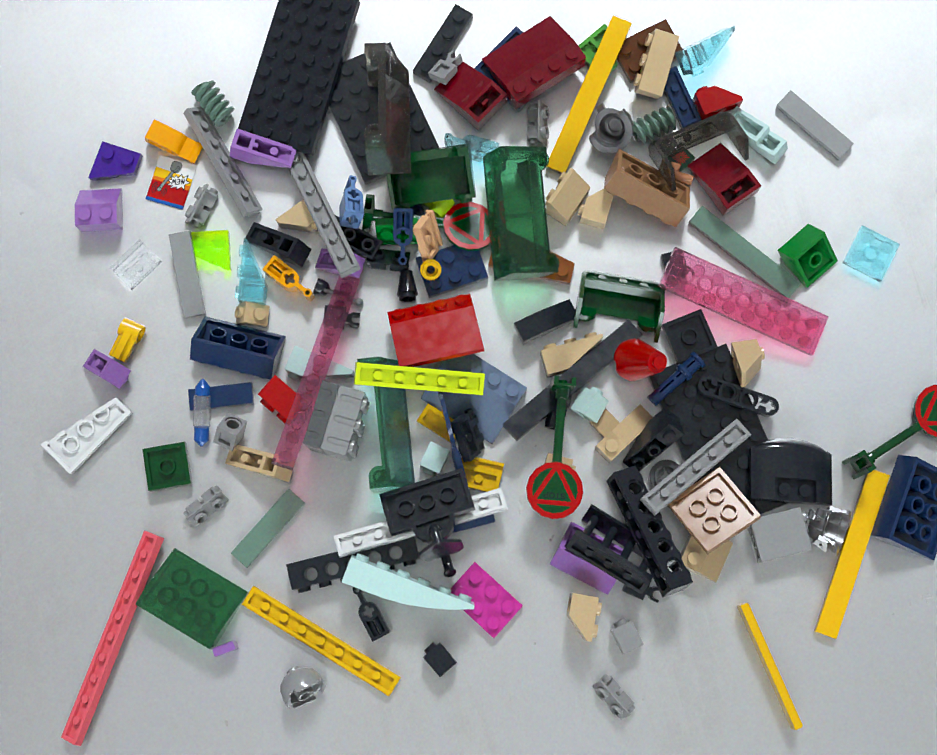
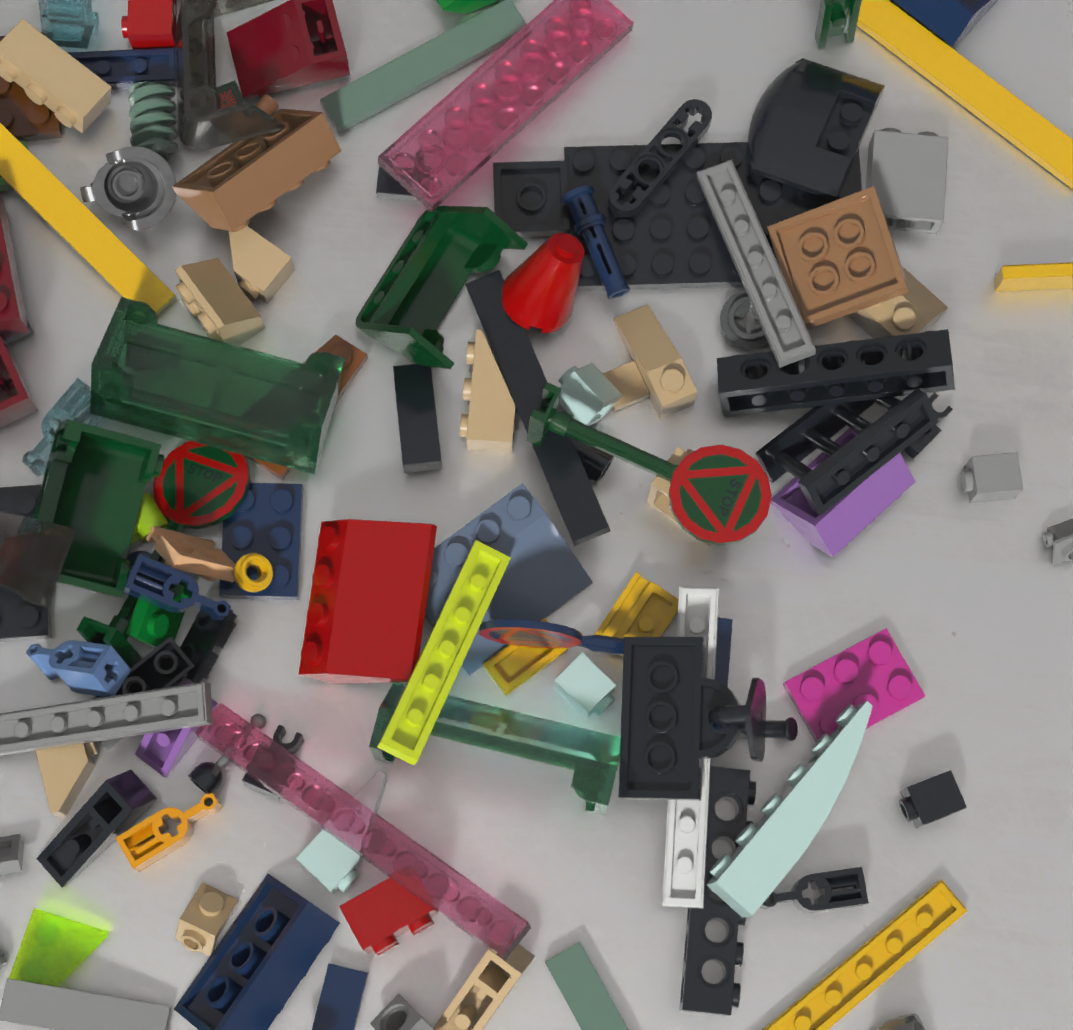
camera: 75 degrees left, 5 degrees down
clear light blue slope [235,238,268,305] -> none
light grey piece [303,380,370,462] -> none
black cone [397,270,418,302] -> none
black plate [451,408,485,462] -> none
light grey hinge [527,100,549,146] -> none
tan slope [566,593,602,642] -> none
black slope [623,407,684,472] -> none
tan slope [731,339,765,387] -> none
flat silver helmet [807,506,852,556] -> none

